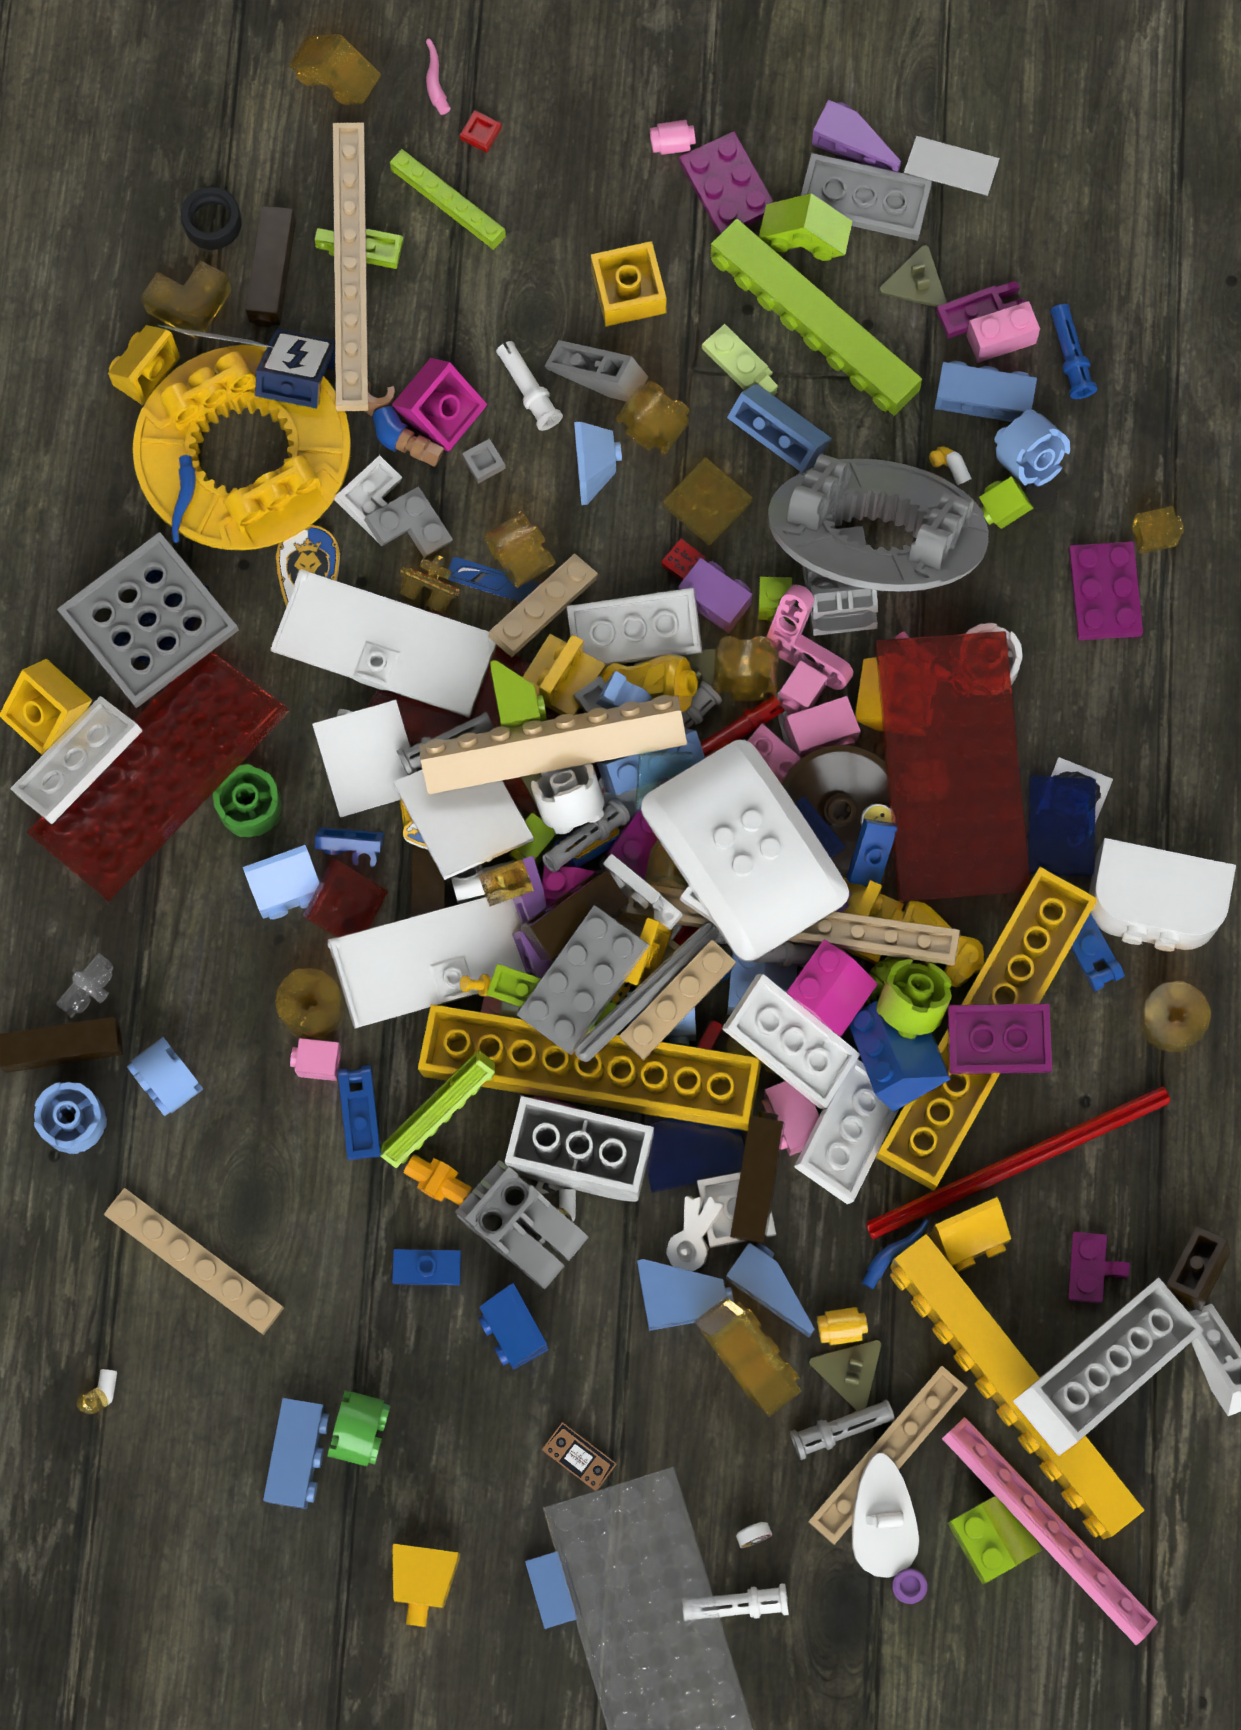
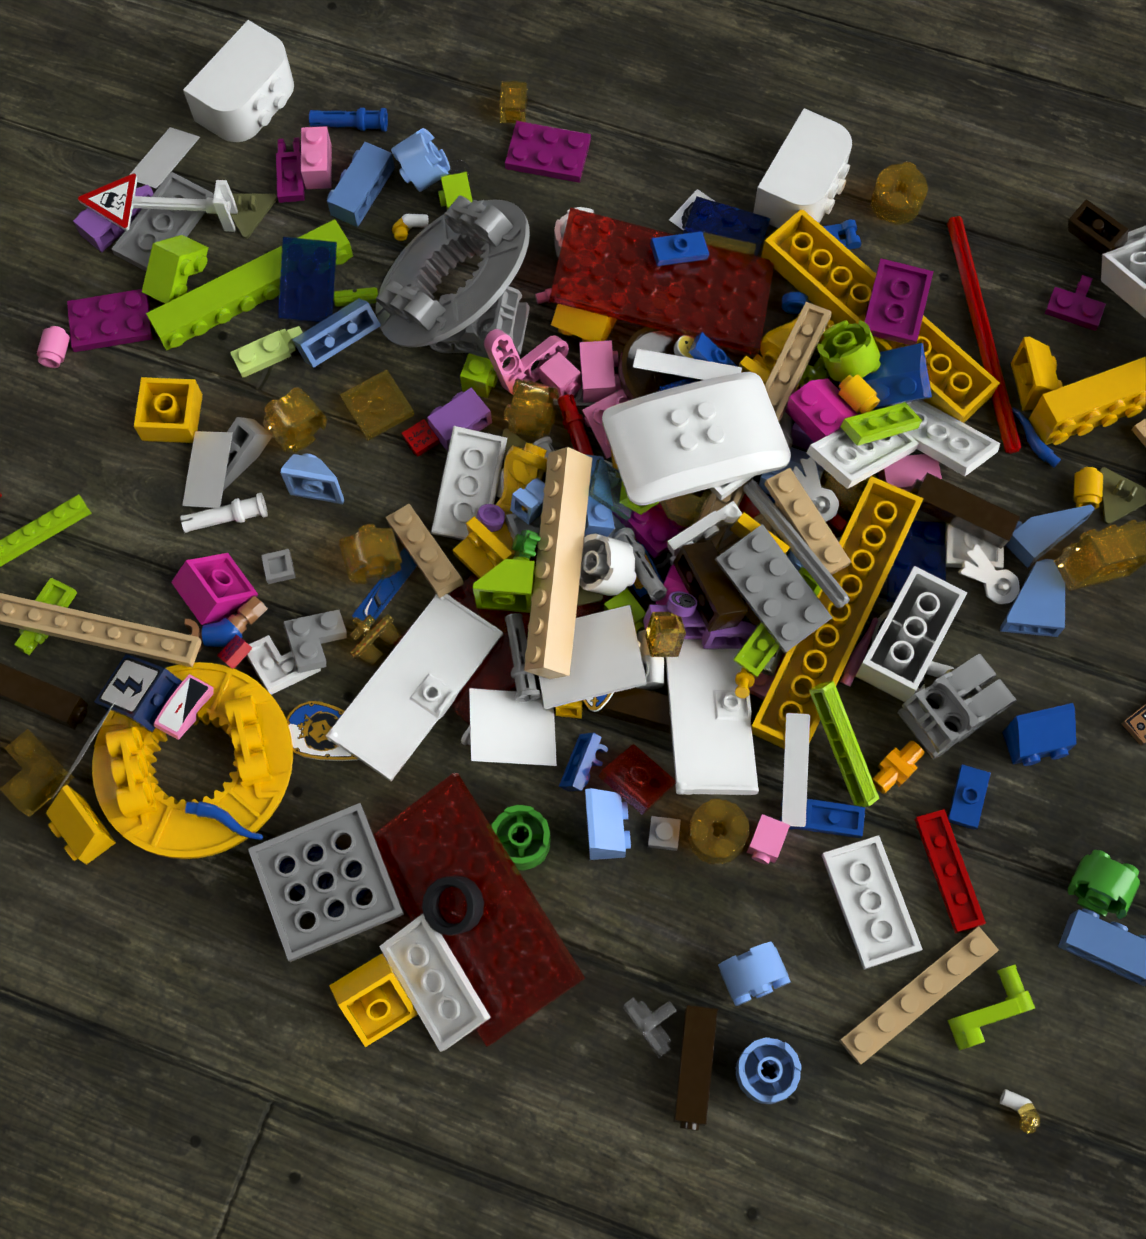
camera: 75 degrees left, 5 degrees down
none -> white piece [78,173,238,232]
none -> slope [154,674,213,740]
none -> white sticker [182,431,233,508]
none -> white brick [183,20,294,142]
none -> red tile [217,634,252,669]
none -> clear blue plate [278,237,337,322]
none -> lime piece [333,287,378,307]
none -> black tyre [422,875,484,936]
none -> medium lavender tile [476,504,505,532]
none -> bright green plate [512,530,541,559]
none -> white sticker [633,349,742,380]
none -> light grey plate [648,816,681,851]
none -> blue plate [650,232,709,266]
none -> medium lavender tile [667,591,697,617]
none -> clear yellow tile [703,232,756,259]
none -> blue tile [782,292,808,314]
none -> white sticker [782,713,810,827]
none -> white piece [793,457,839,522]
none -> white plate [822,835,923,970]
none -> yellow brick [838,375,880,414]
none -> lime plate [840,402,922,446]
none -> red plate [914,809,986,933]
none -> lime beam [948,965,1035,1051]

